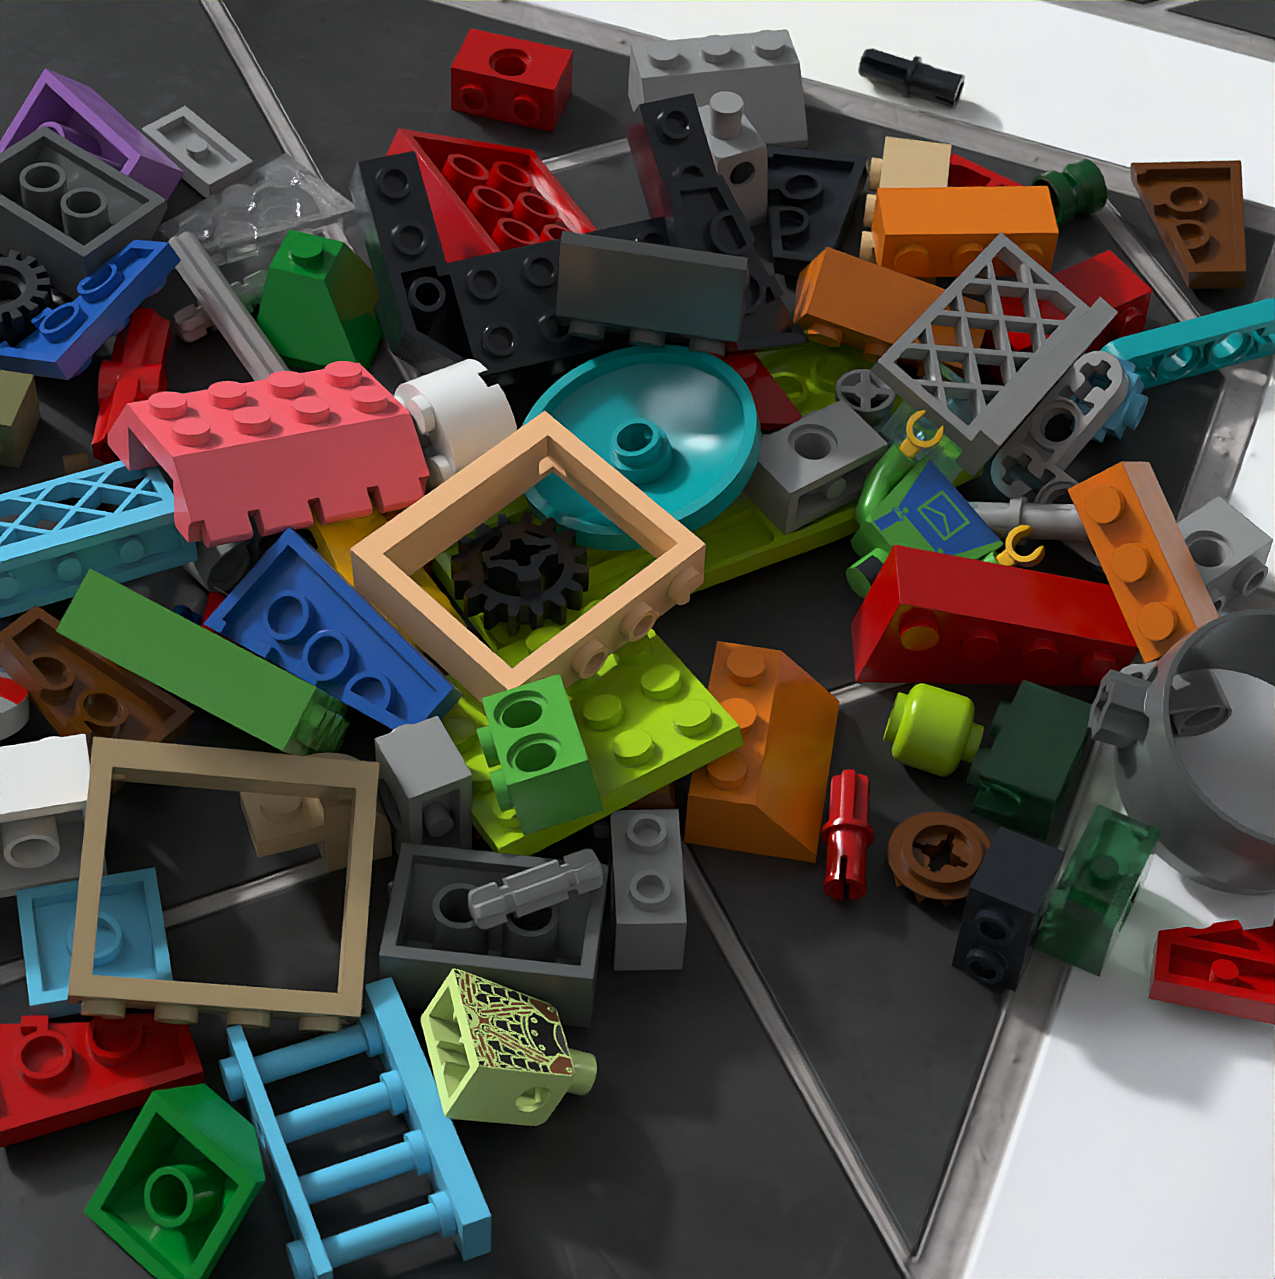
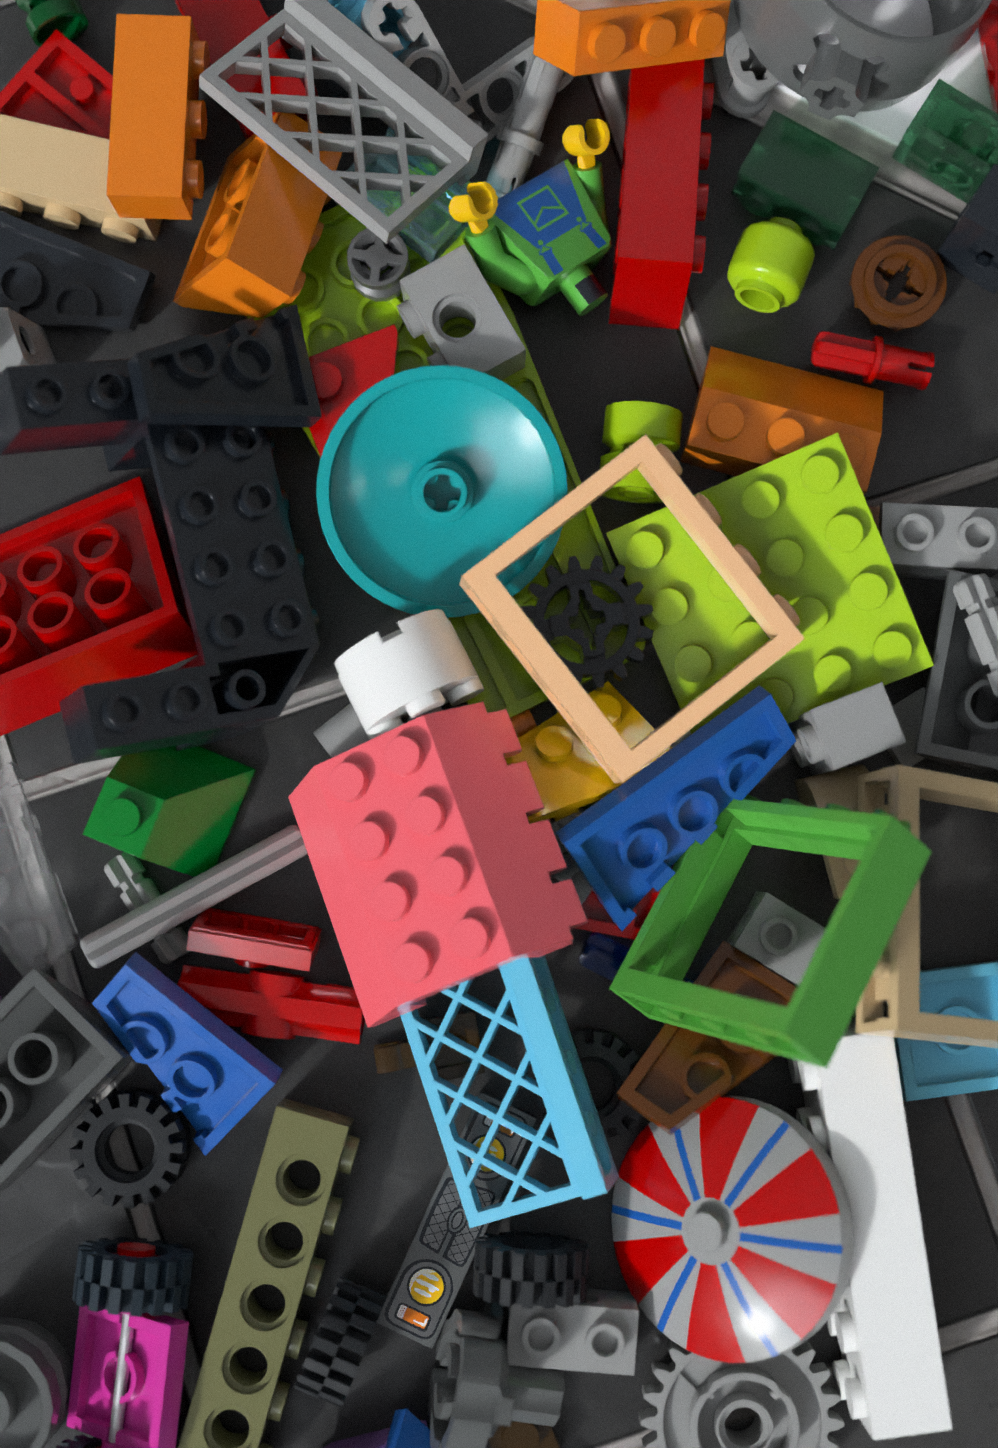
camera: 80 degrees left, 35 degrees up
bright green brick [476,674,604,835] -> none
dark grey slope [556,231,750,358] -> none
none -> red plate [186,908,322,972]
none -> lime wheel [599,401,683,504]
none -> light grey brick [726,891,826,987]

